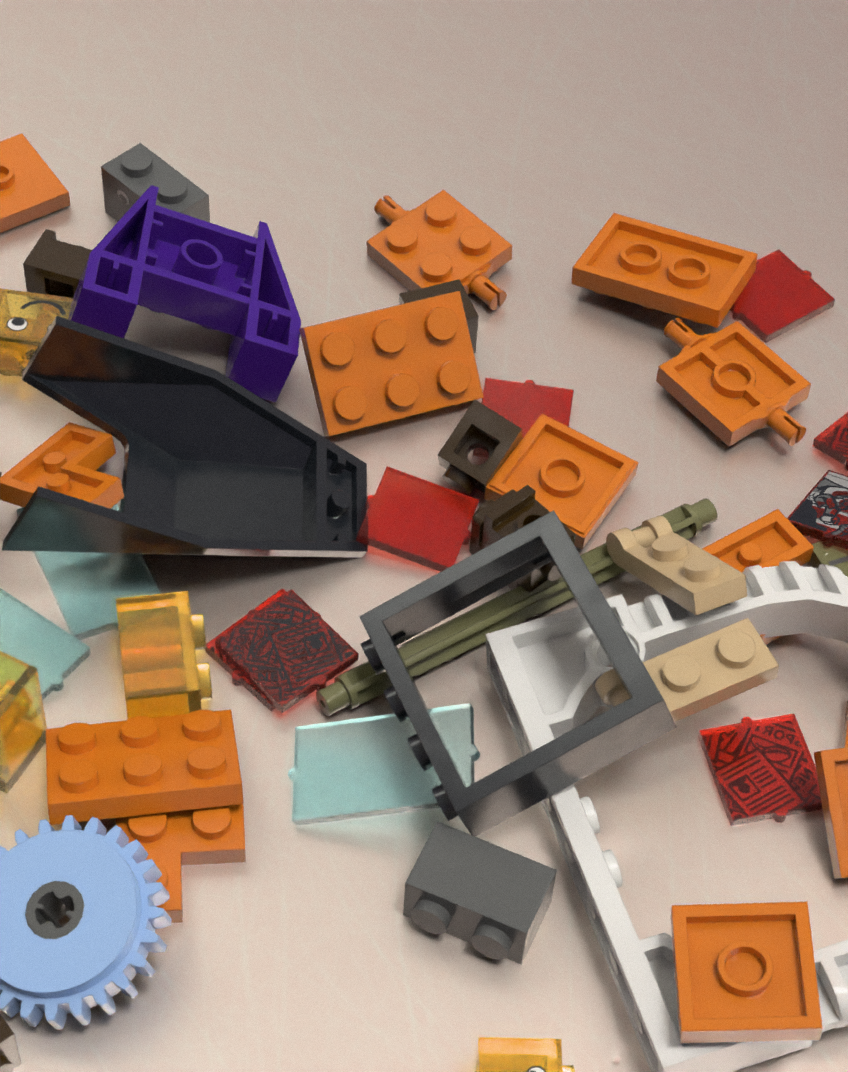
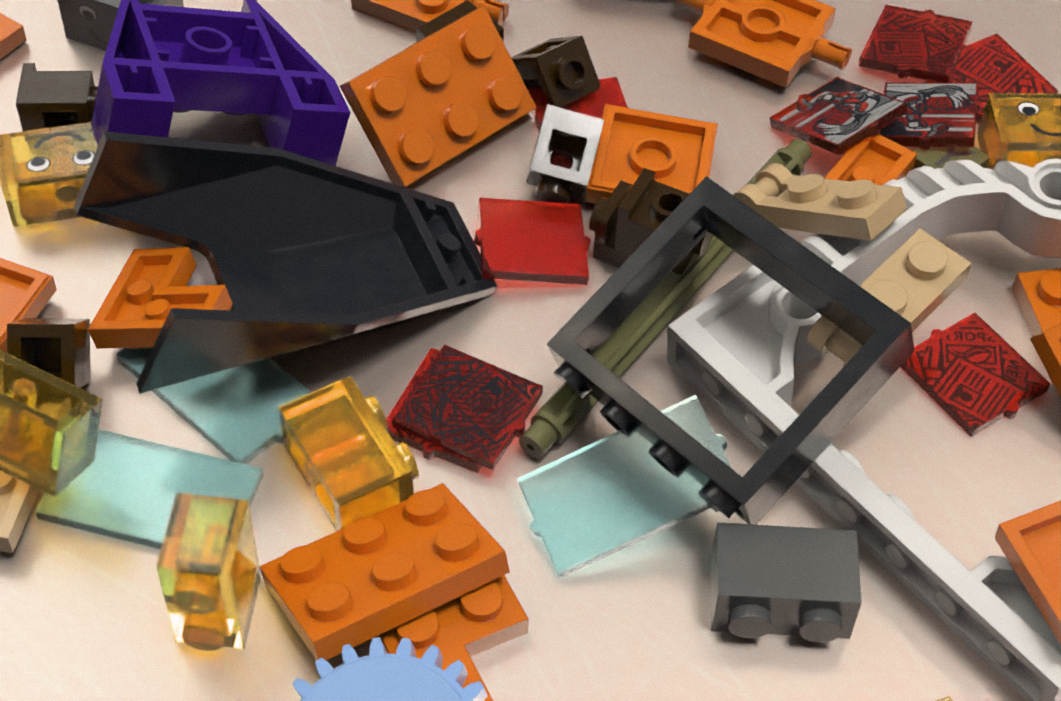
camera: 20 degrees left, 0 degrees up
none -> dark brown bracket [511,36,600,108]
none -> piece [770,77,908,156]

